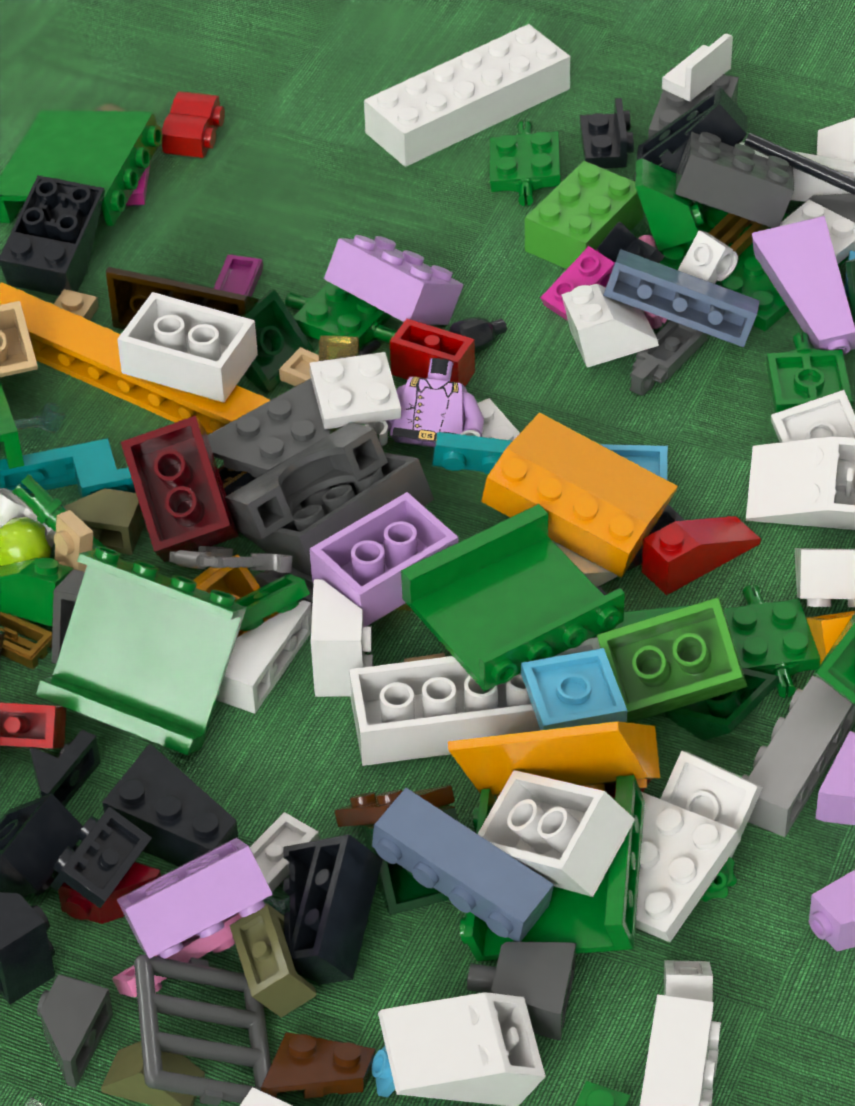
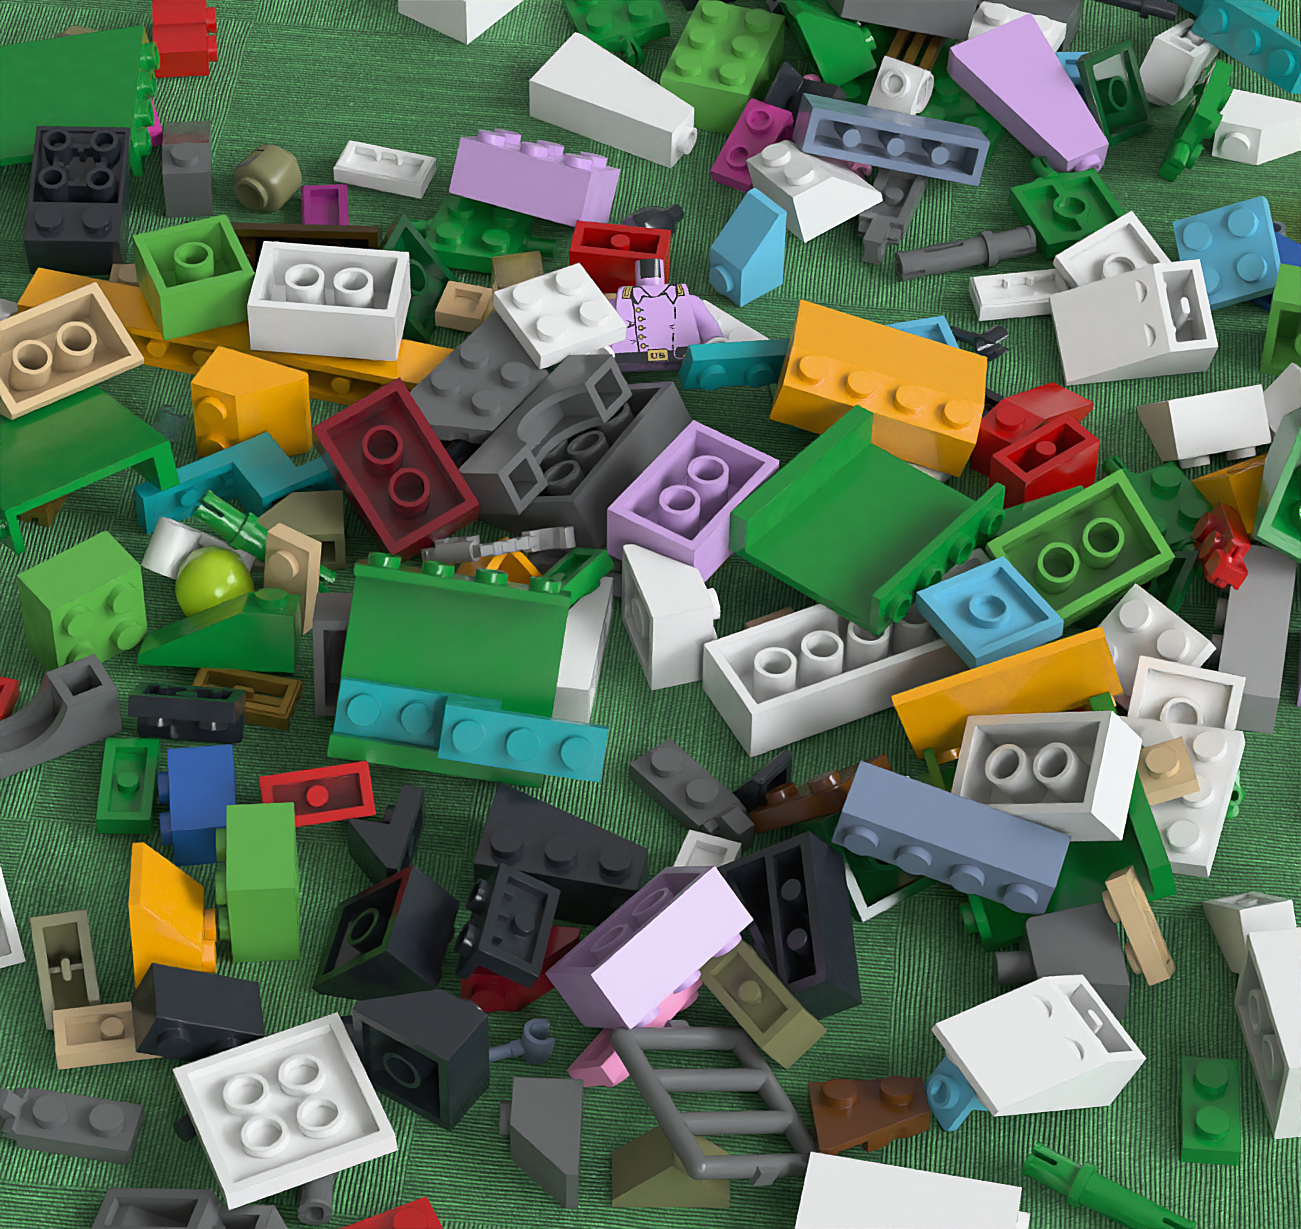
camera: 20 degrees left, 0 degrees up
none -> bright green brick [132,214,255,341]
none -> dark grey slope [162,121,213,218]
none -> light orange slope [190,346,313,458]
none -> olive head [233,144,302,213]
none -> white plate [333,140,436,199]
none -> teal bracket [333,676,609,783]
none -> sand blue hand [489,1018,555,1064]
none -> white slope [529,32,697,168]
none -> dark grey hinge [629,738,755,853]
none -> medium azure slope [709,188,787,307]
none -> black slope [732,749,792,814]
none -> dark grey pin [894,225,1036,282]
none -> black hand [949,325,1009,362]
none -> white plate [968,269,1069,321]
none -> red brick [988,413,1100,510]
none -> white plate [1098,583,1216,712]
none -> tan plate [1102,865,1176,986]
none -> tan plate [1137,736,1200,806]
none -> red hinge [1192,500,1251,590]

